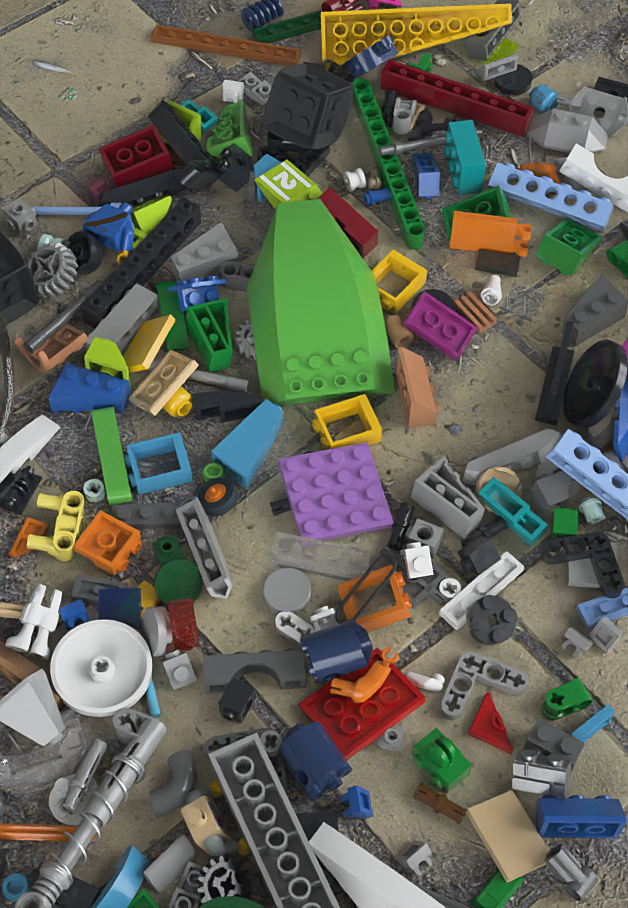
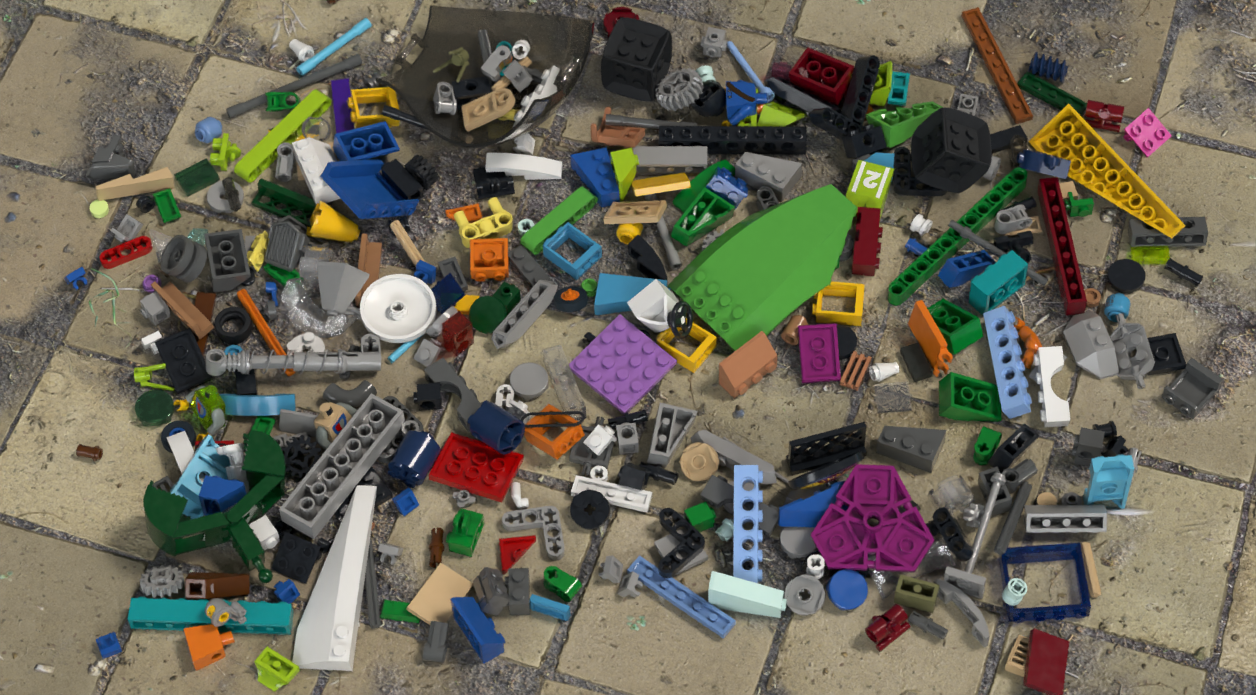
camera: 60 degrees right, 0 degrees up
white piece [5,584,62,660] -> none
light grey pin [59,739,107,815] -> none
white tile [223,80,244,103] -> none
orange arm [330,647,399,703] -> none
light grey slope [477,54,519,81] -> none
teal slope [478,477,548,547] -> none
none -> white piece [627,279,693,339]
none -> black pin [1164,258,1204,287]

